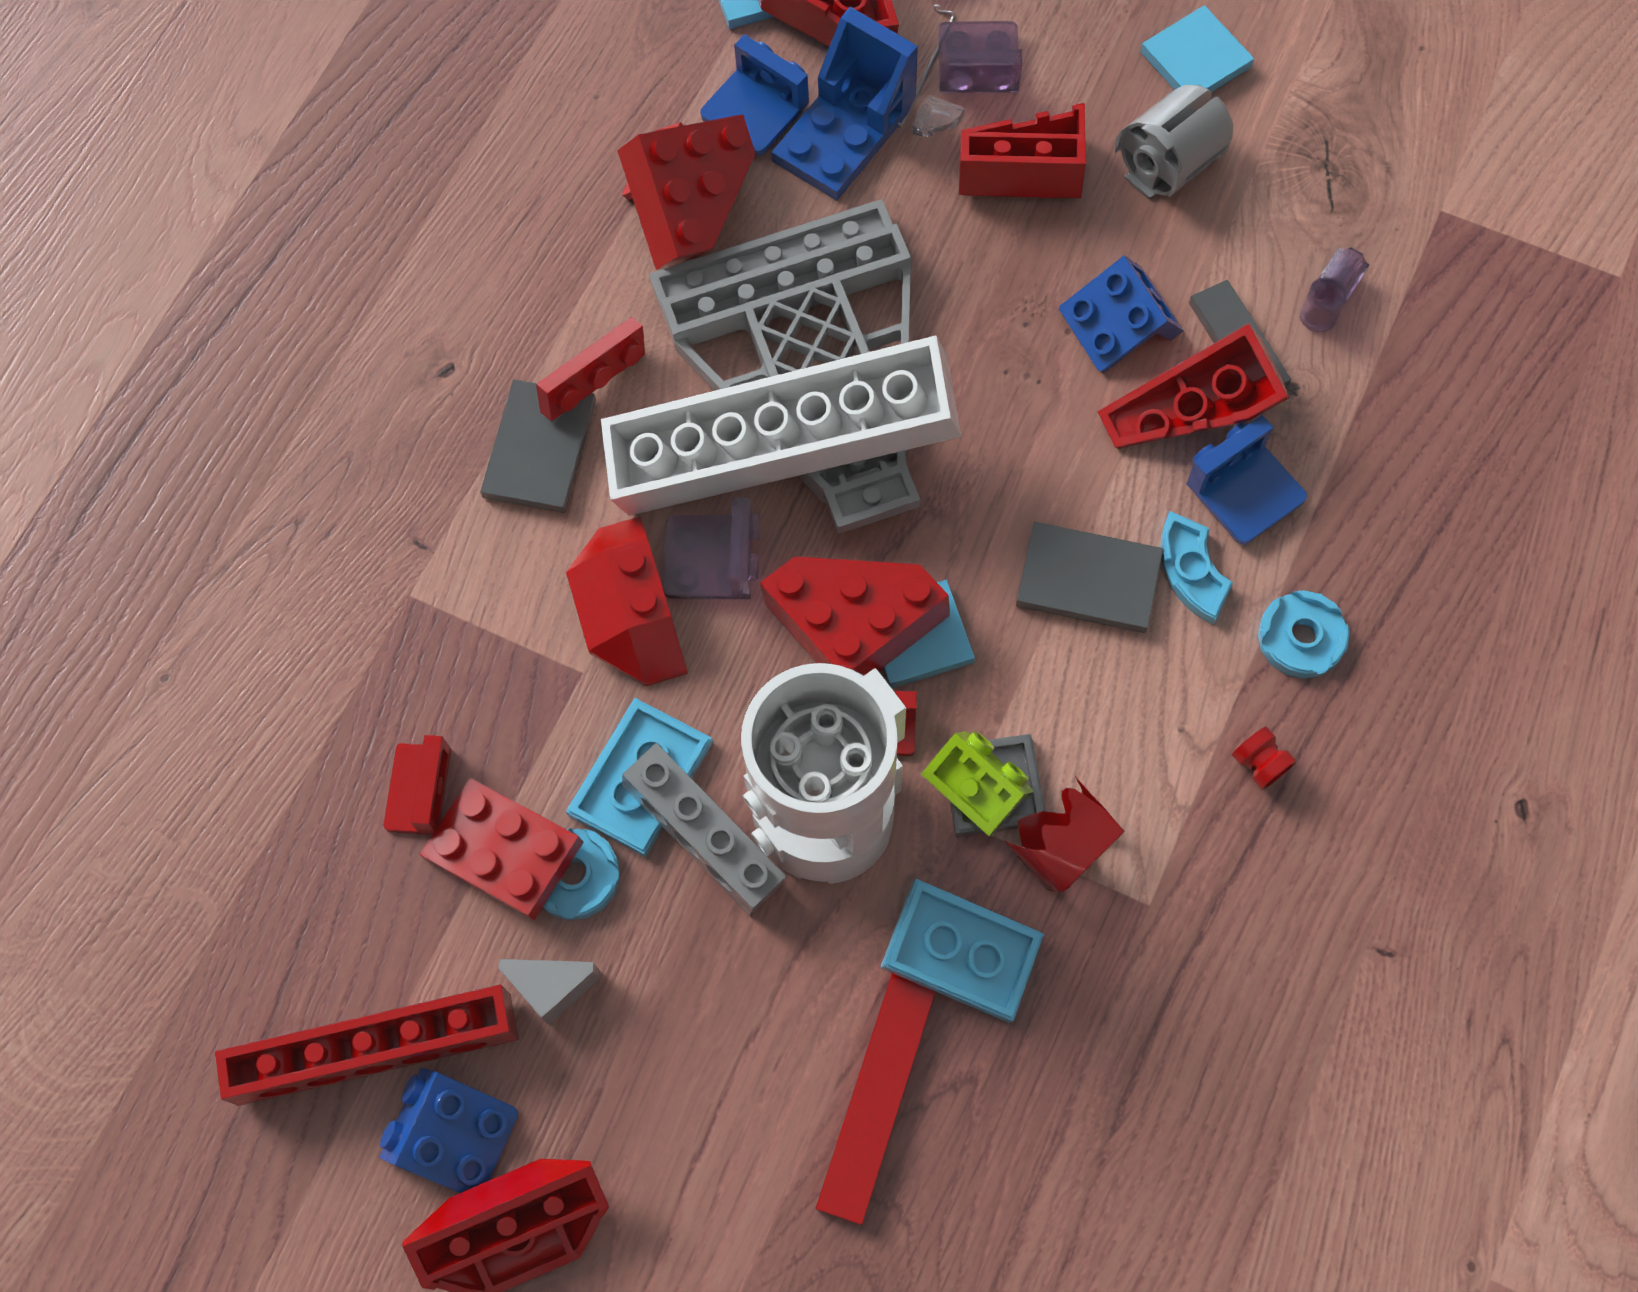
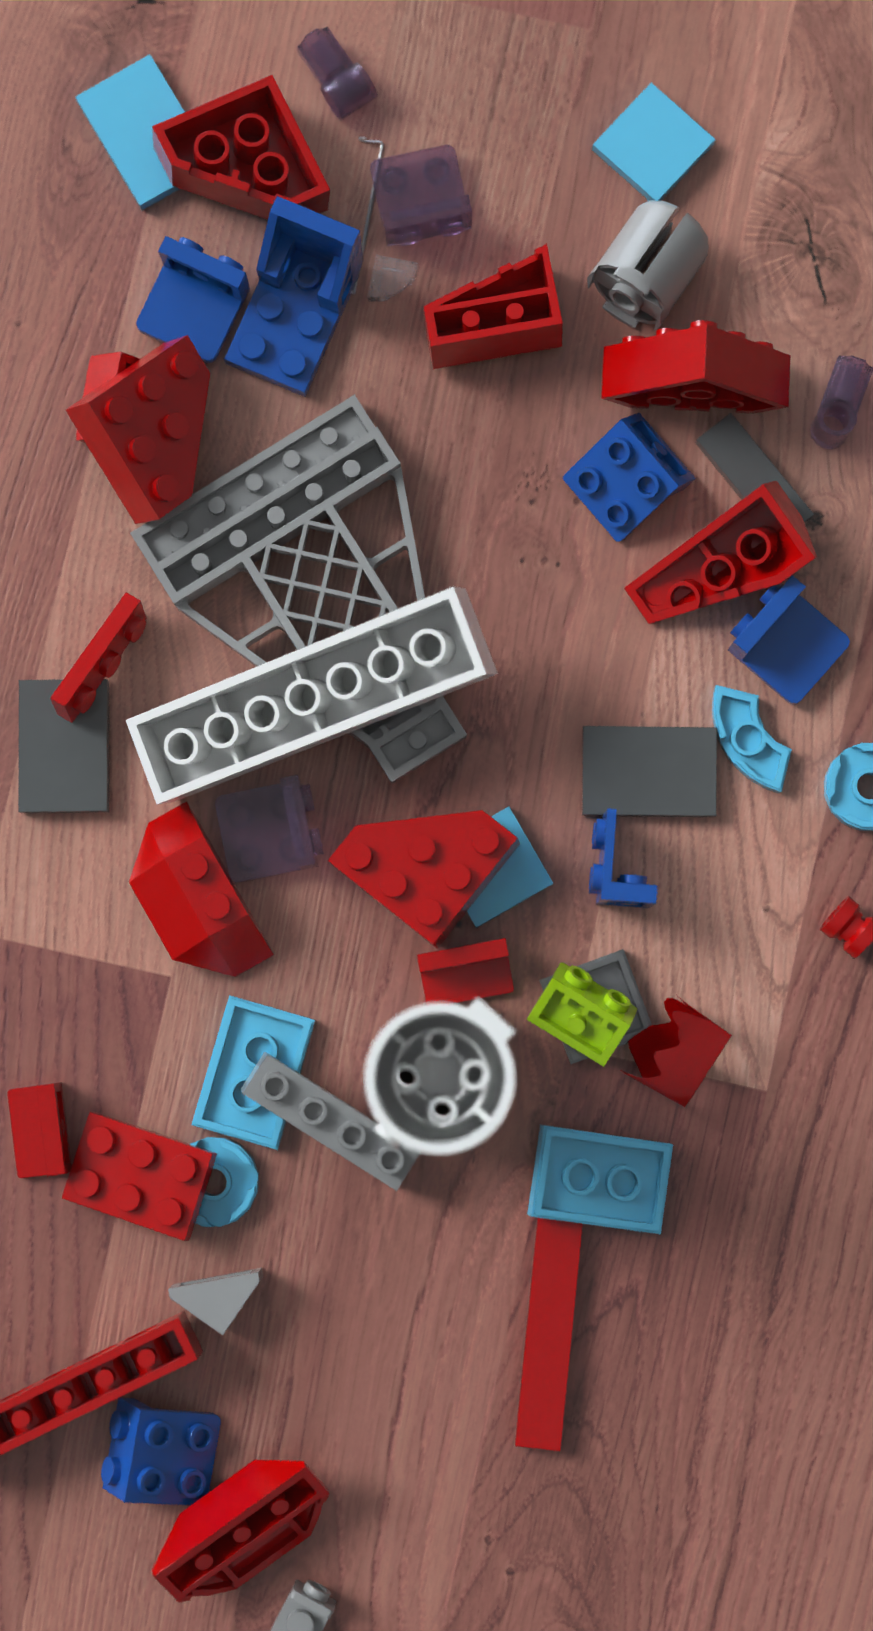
camera: 10 degrees left, 15 degrees up
none -> blue bracket [589,808,658,908]
none -> red brick [601,320,791,414]

